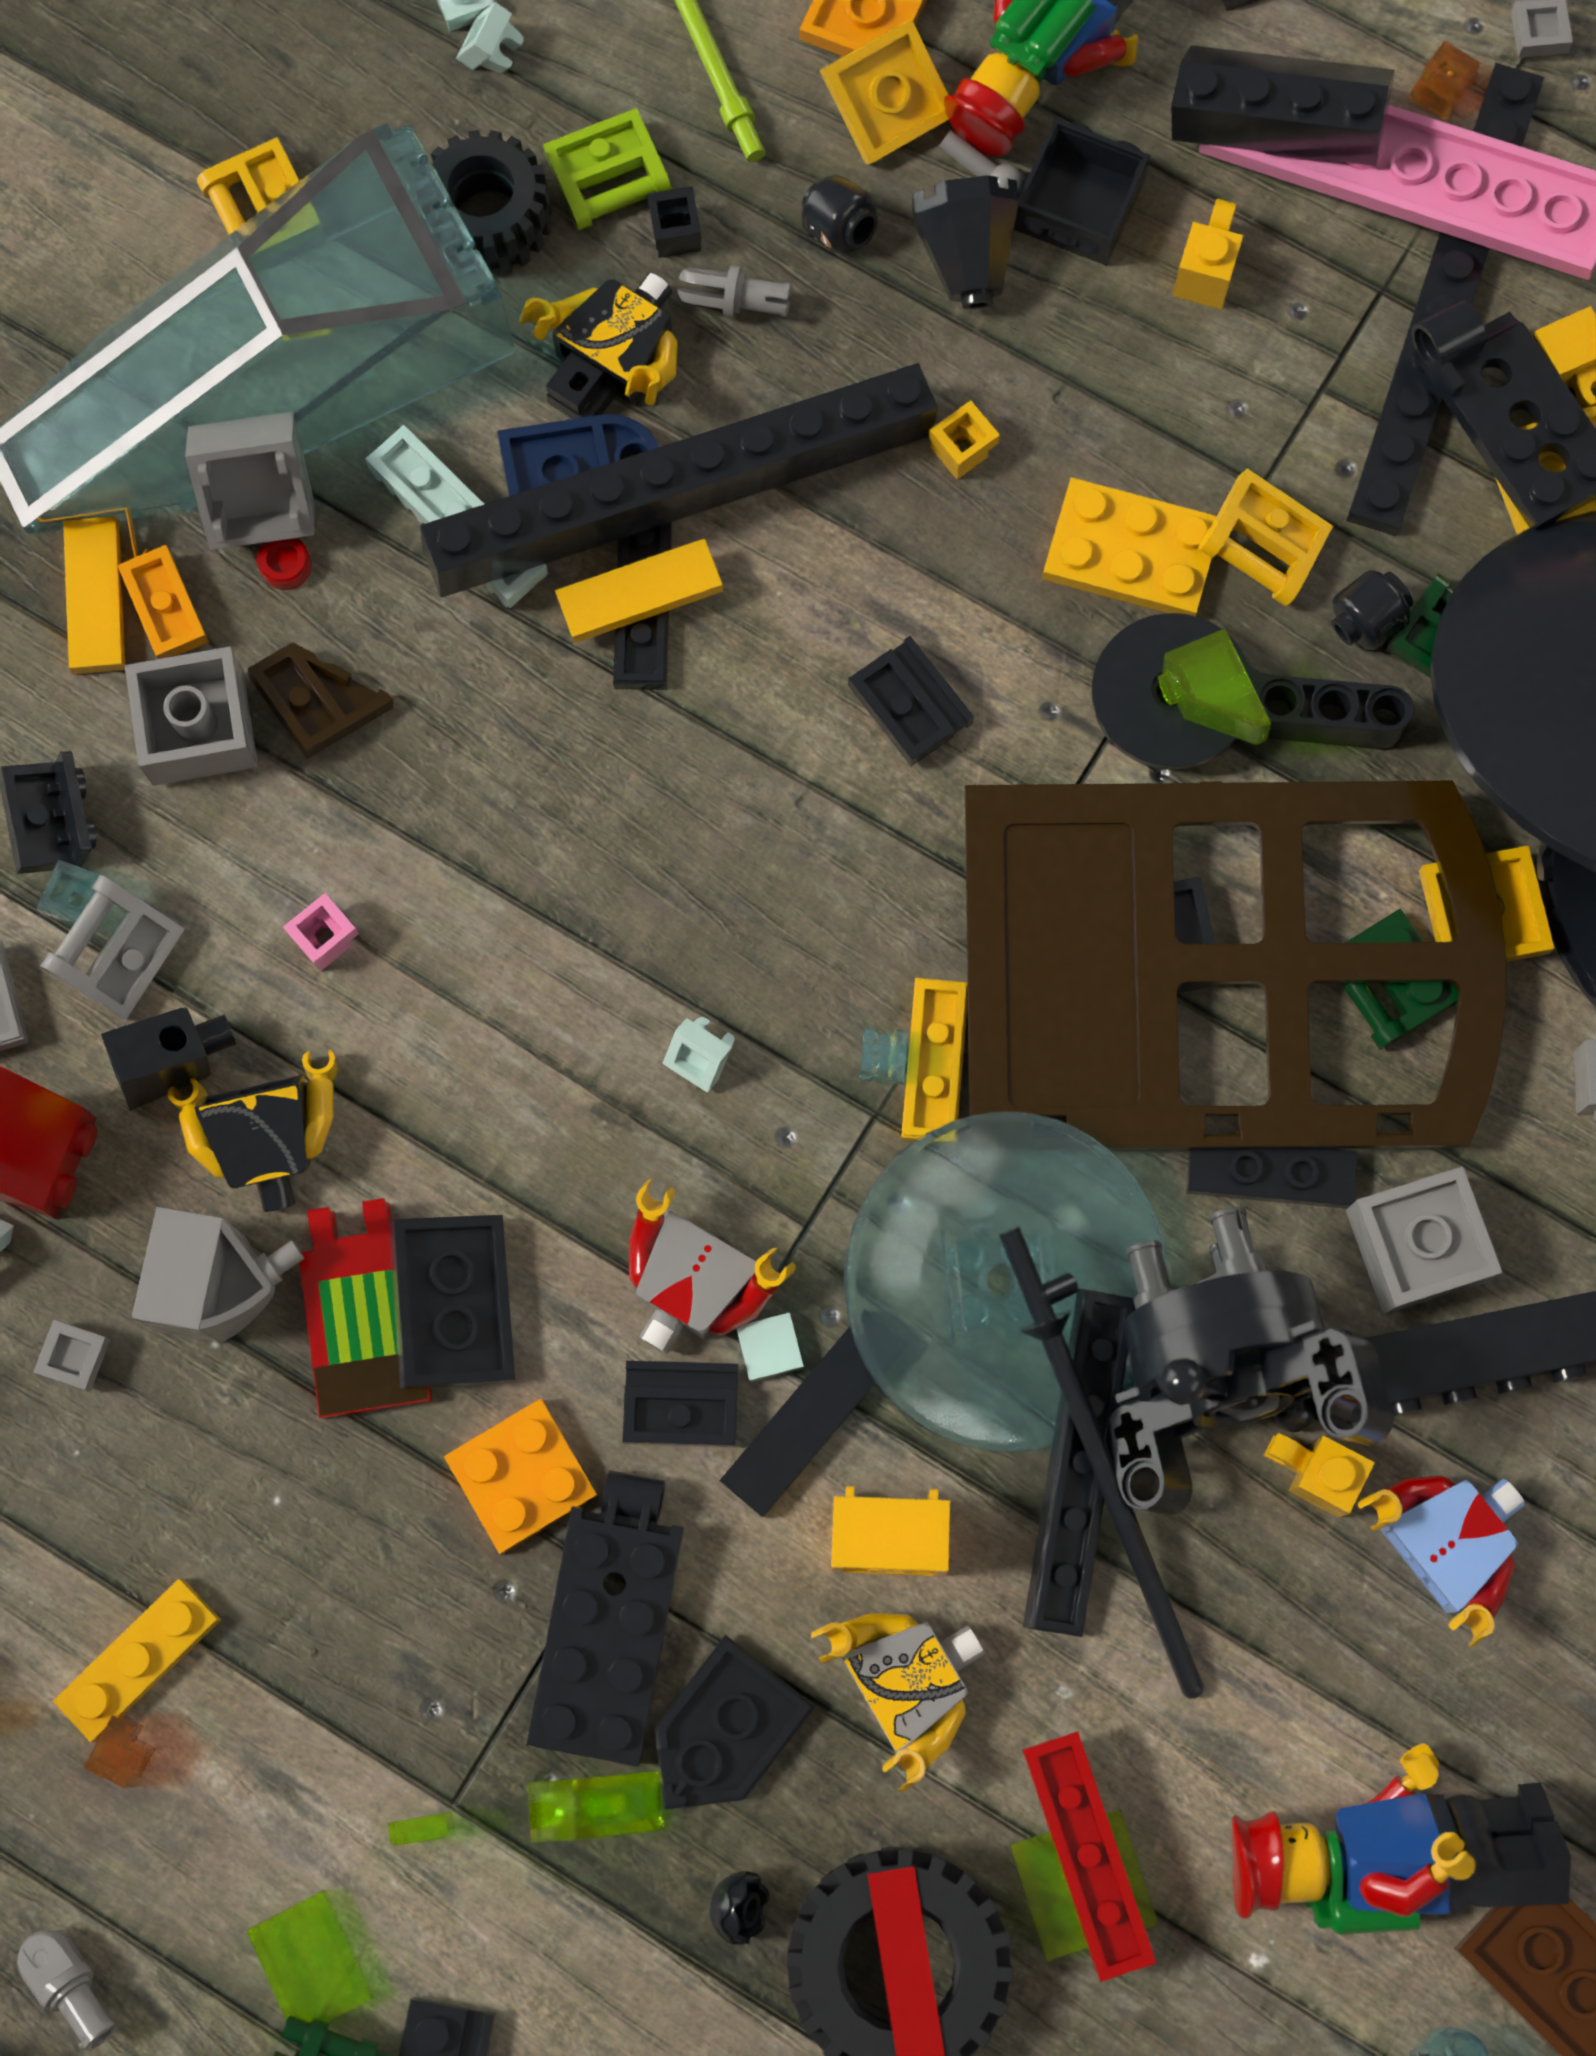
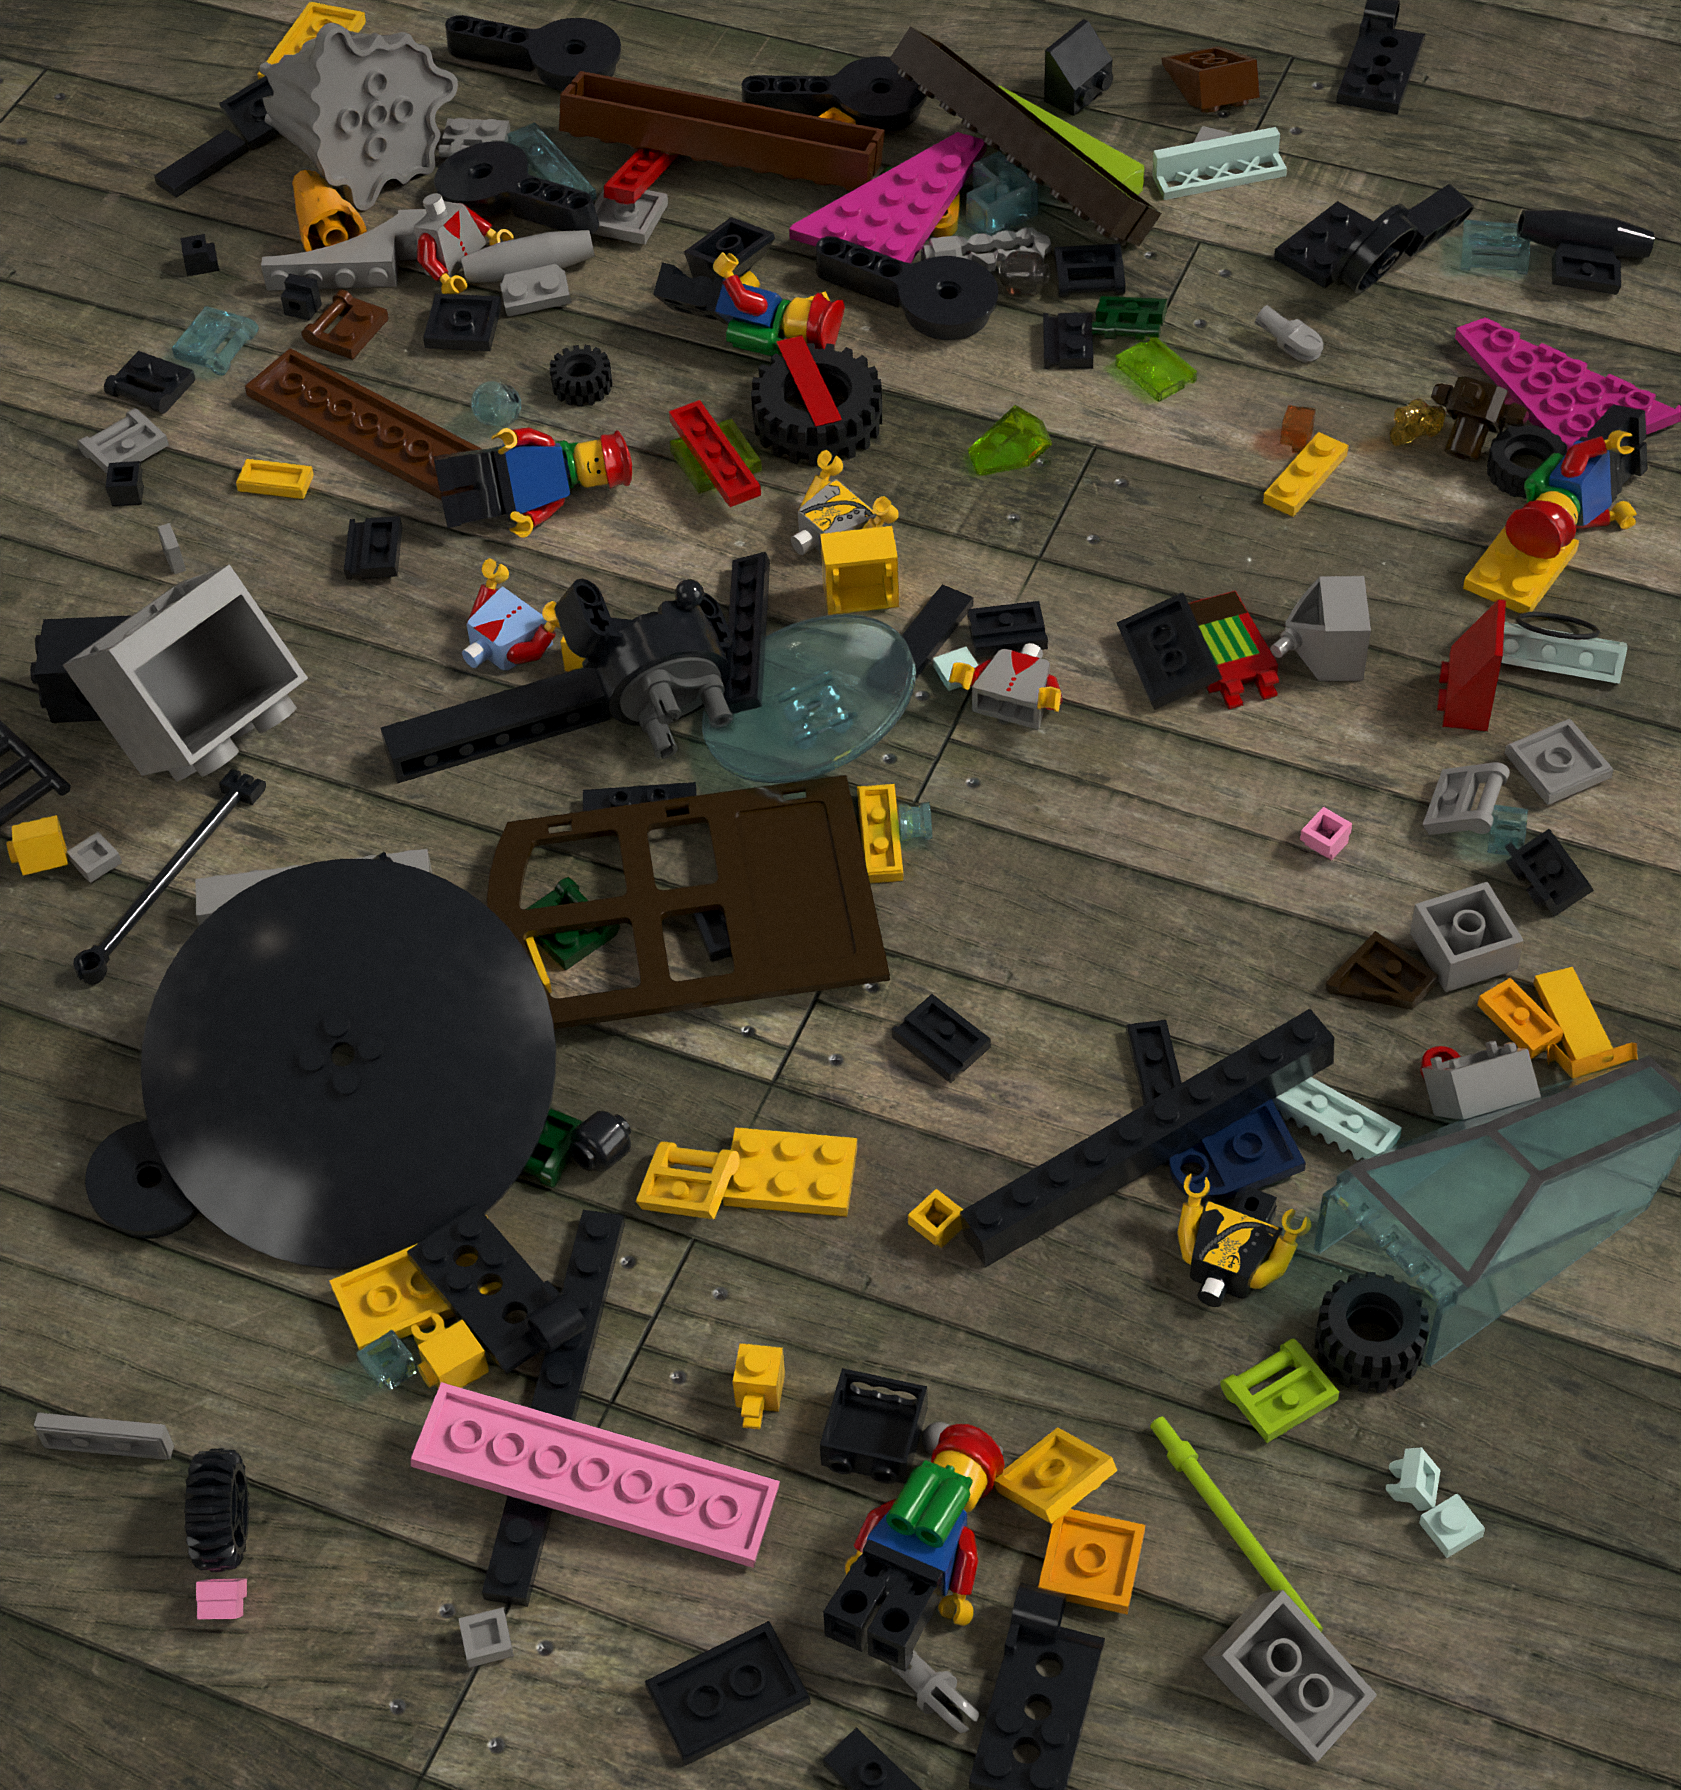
camera: 170 degrees right, 25 degrees down
light grey plate [33,1320,110,1392] -> none
black torso [101,1007,236,1111] -> none
torso [168,1050,338,1212] -> none
yellow plate [197,137,323,267] -> none
clear neon green tile [388,1811,455,1846] -> none
light orange plate [443,1398,599,1555] -> none
black hinge [526,1470,684,1767] -> none
yellow tile [555,538,723,644] -> none
black piece [647,186,702,258] -> none
black tile [655,1635,816,1810] -> none
light aqua tile [662,1017,735,1093] -> none
light grey arm [677,265,791,318] -> none
black plate [710,1871,770,1945] -> none
black head [801,175,878,254] -> none
black cone [911,175,1019,309] -> none
black piece [999,1226,1204,1699] -> none
black beam [1092,613,1414,769] -> none
clear neon green slope [1158,628,1271,745] -> none
black slope [1171,45,1395,166] -> none
light grey container [1345,1166,1503,1315] -> none
clear orange piece [1409,41,1481,121] -> none

